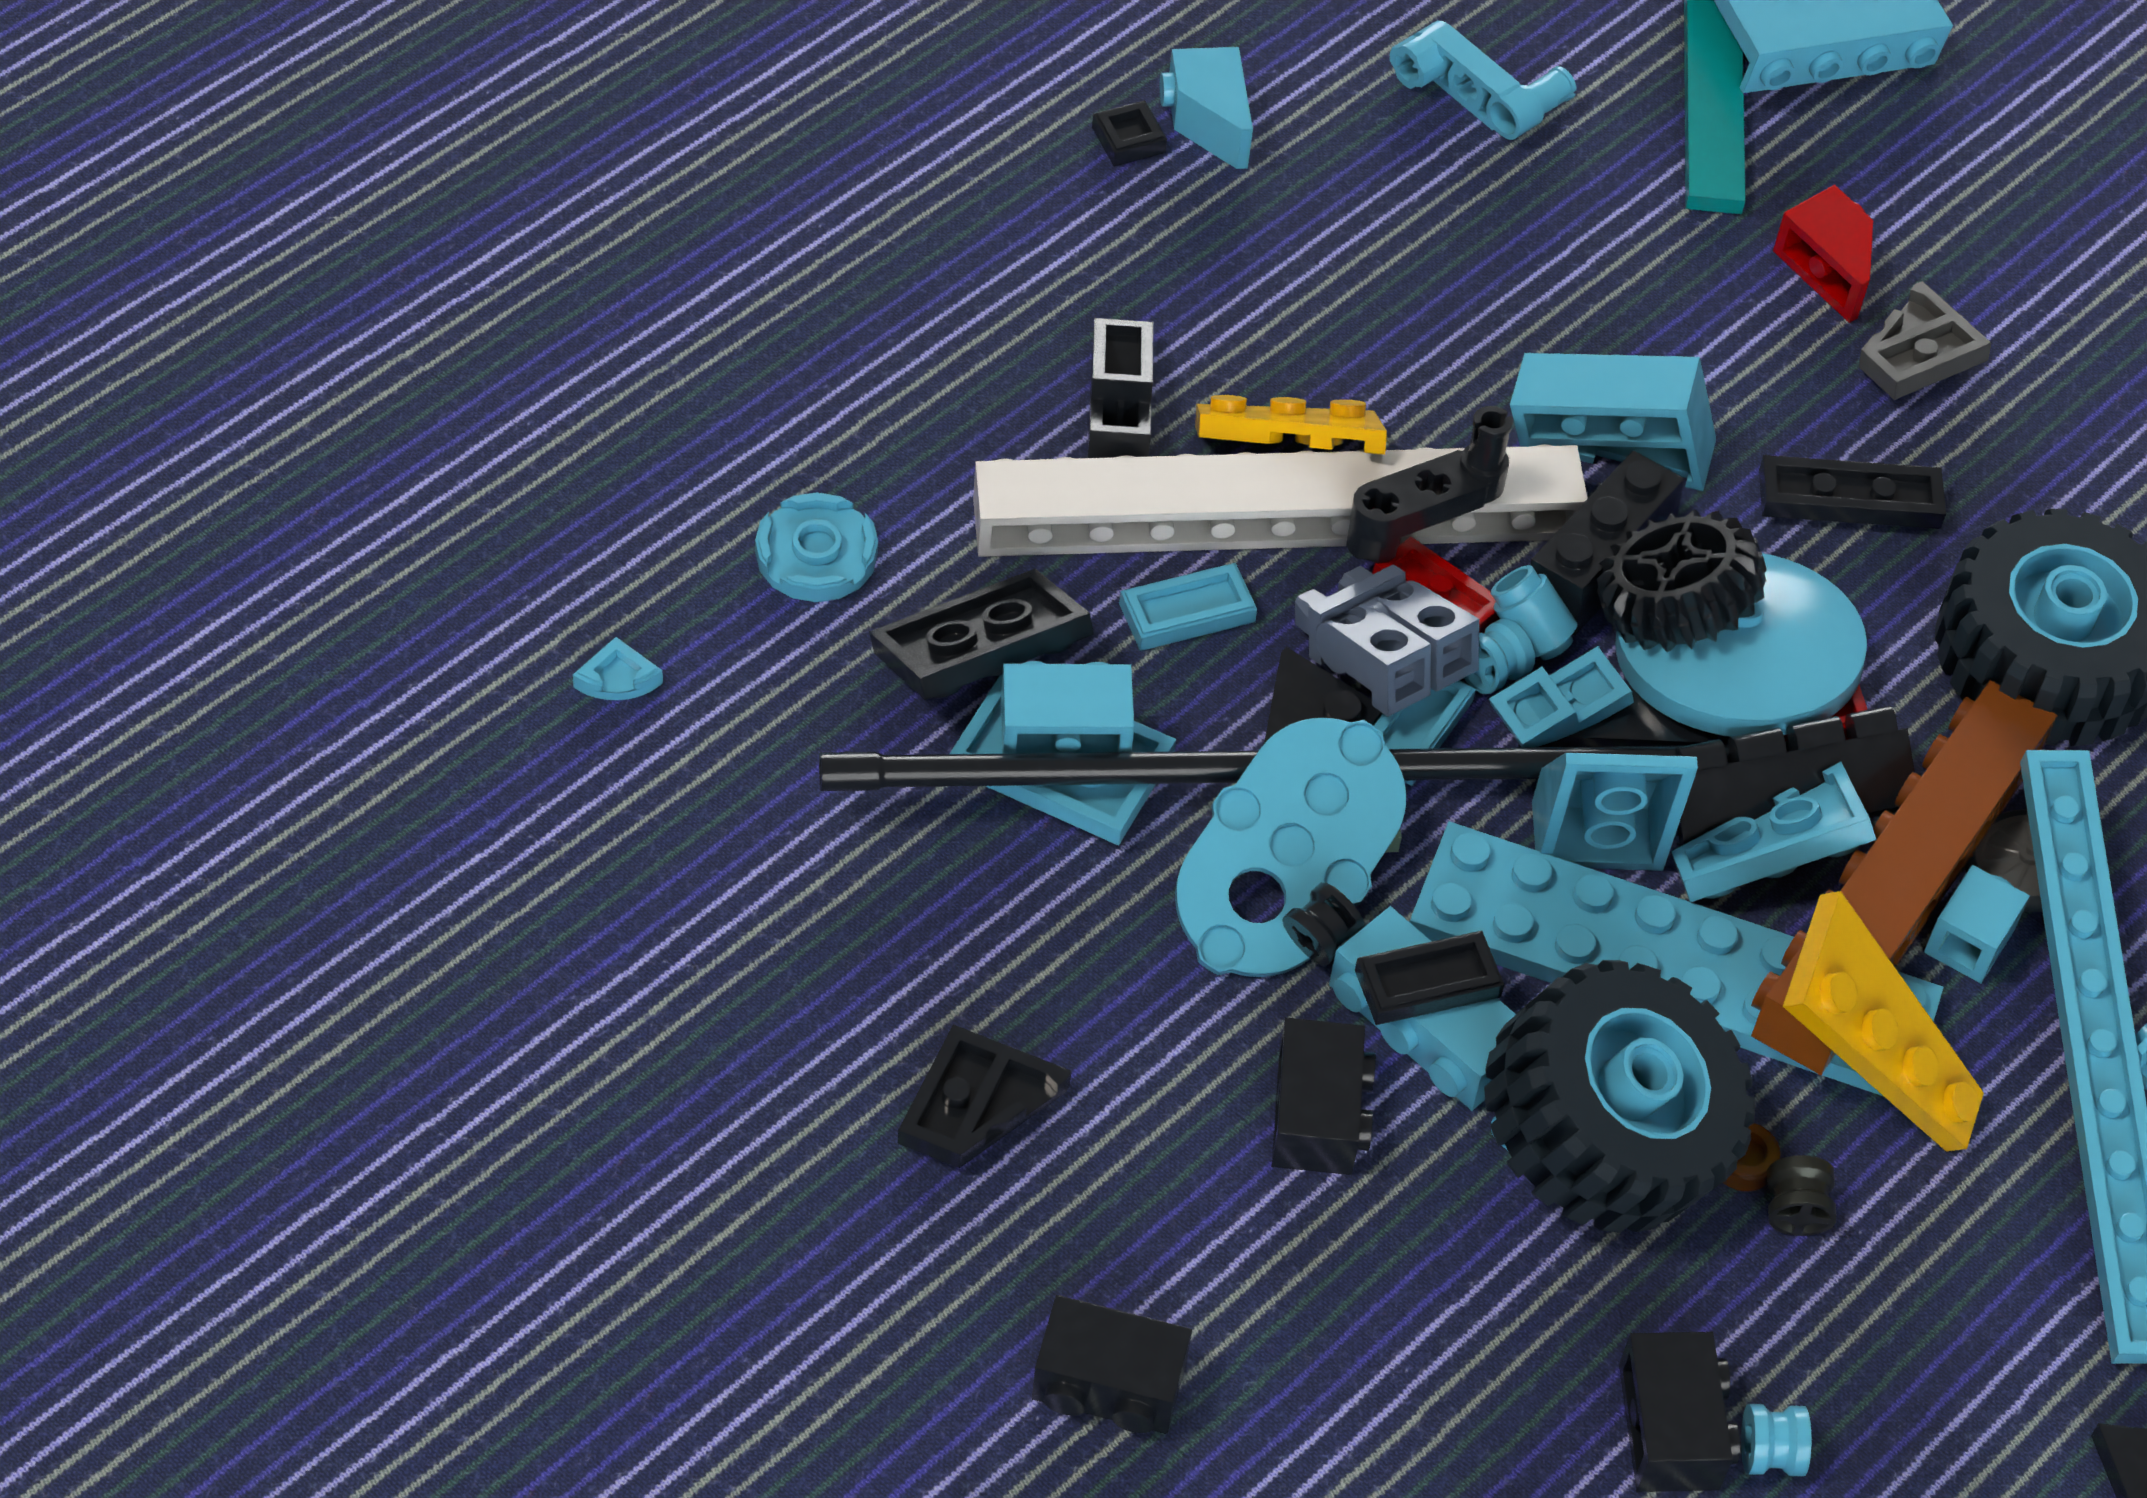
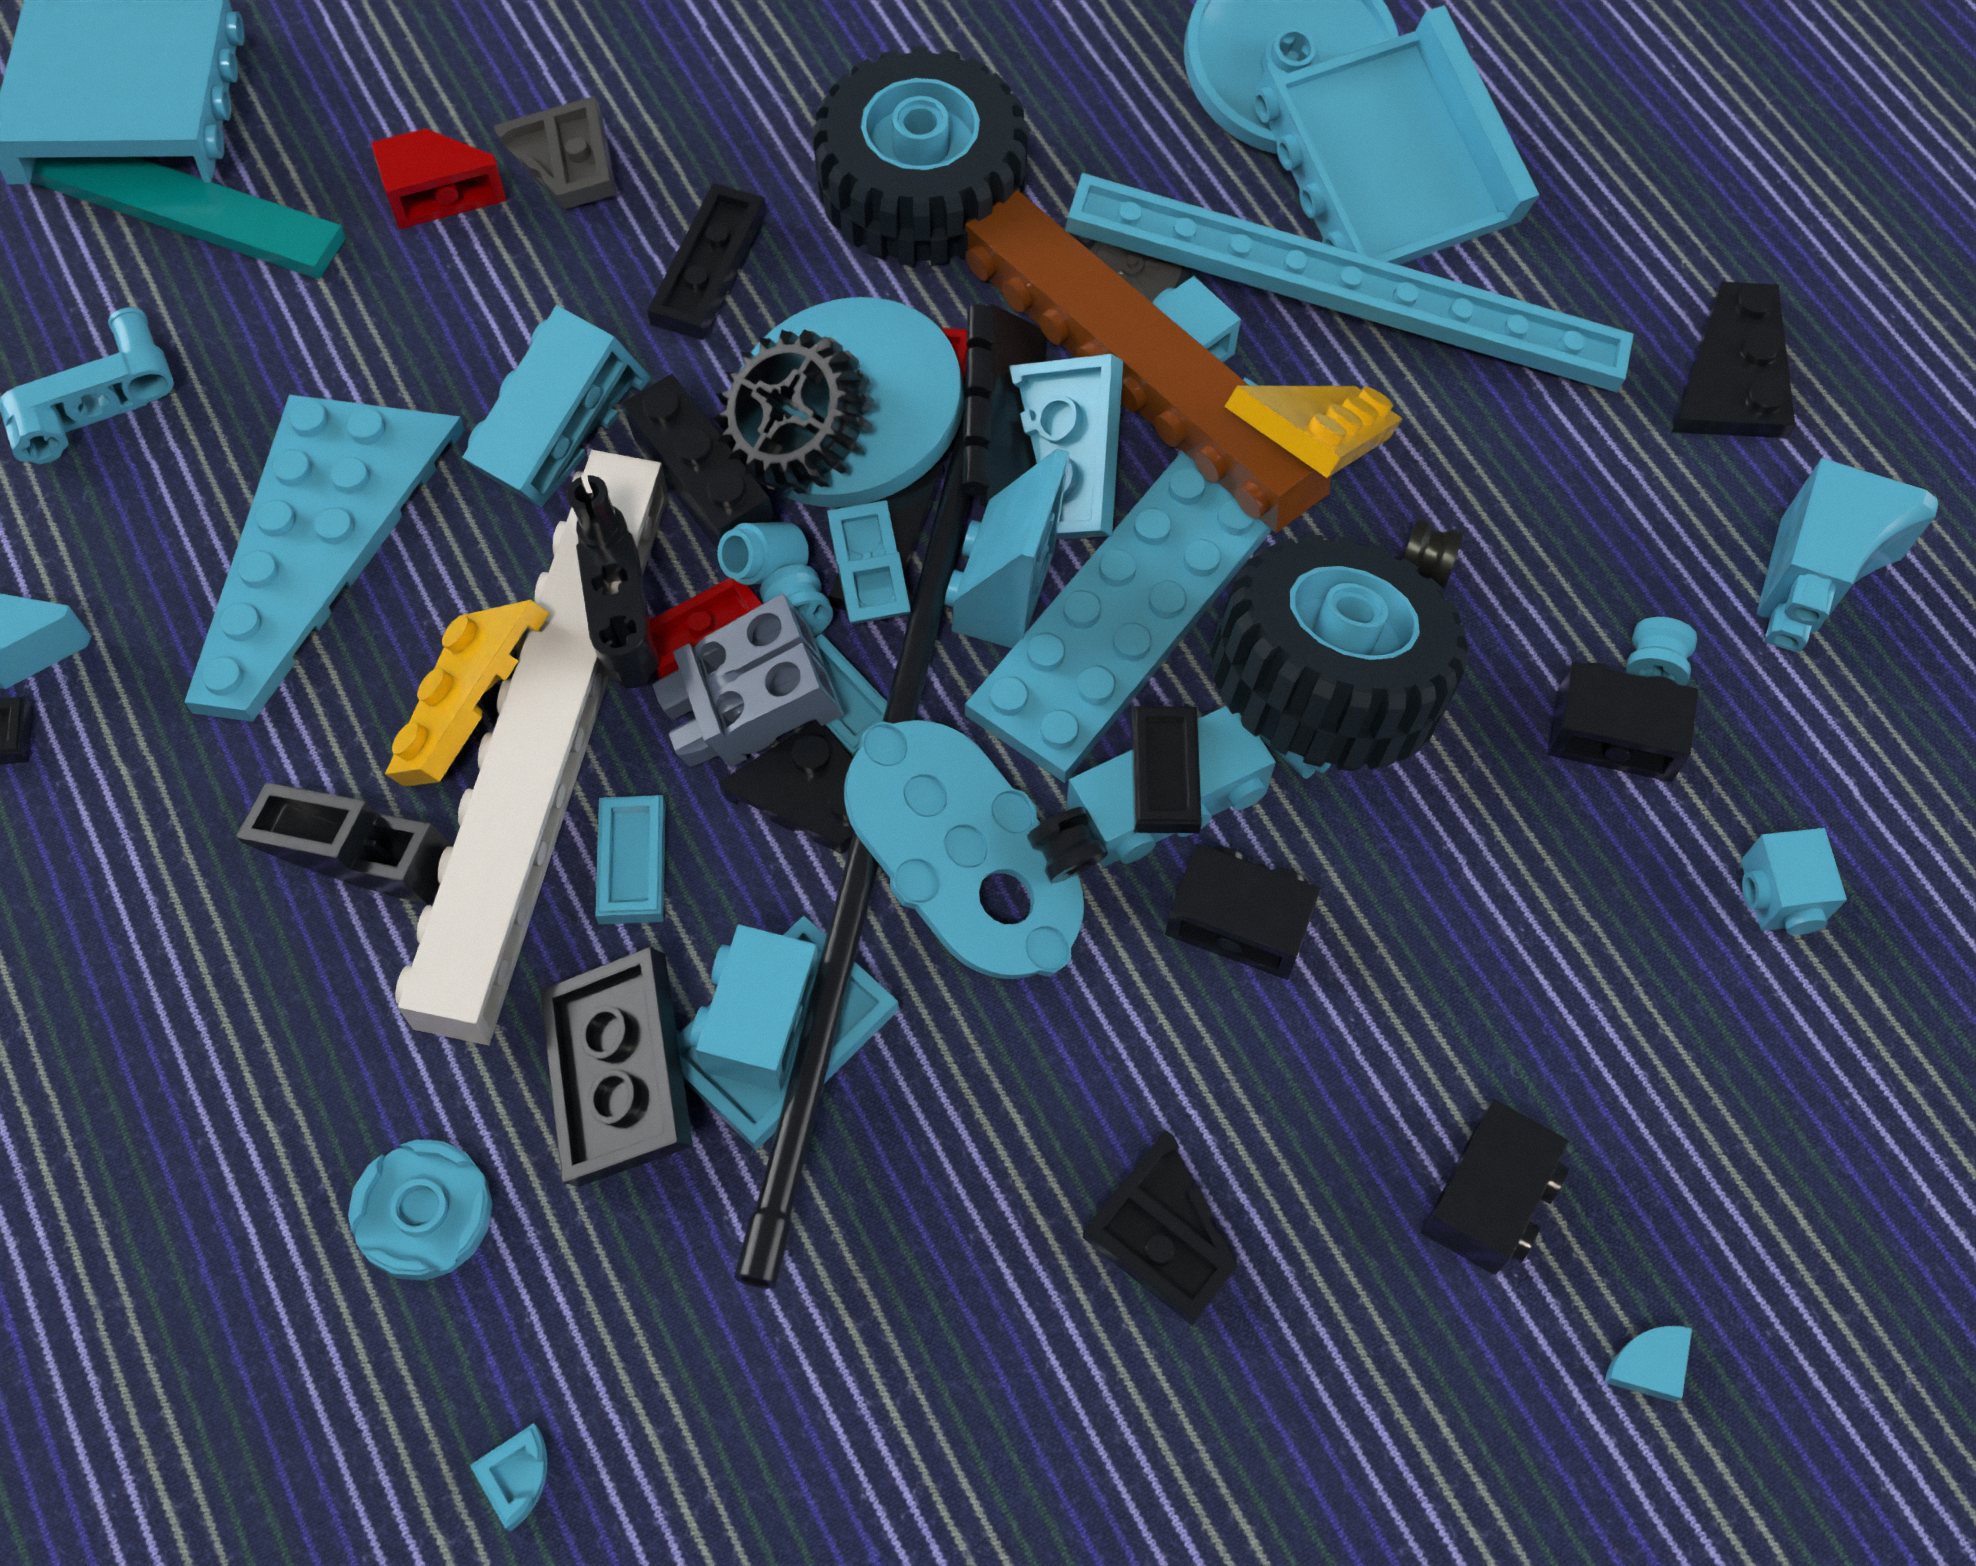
camera: 70 degrees left, 10 degrees up
none -> medium azure wing [184,394,465,722]

